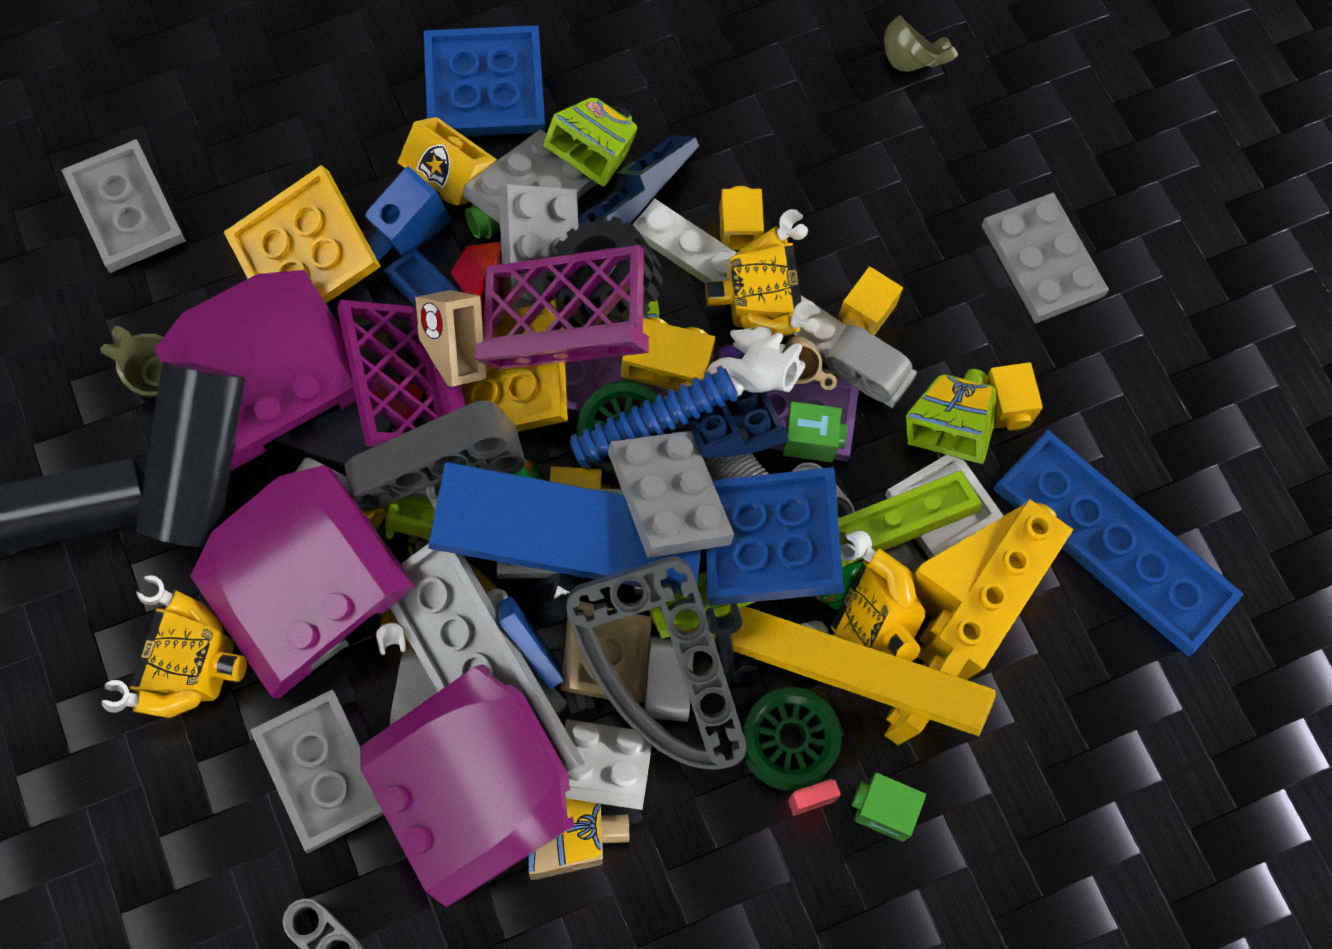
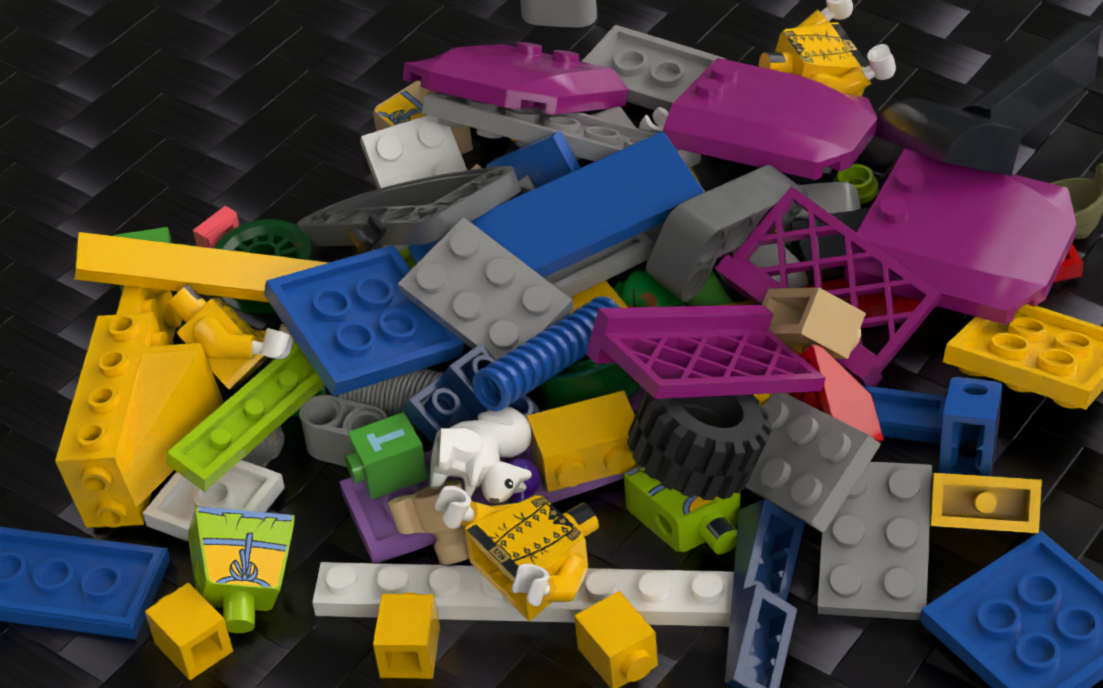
camera: 160 degrees right, 25 degrees down
lime torso [543,98,637,187] -> none
light grey beam [824,325,912,402] -> none

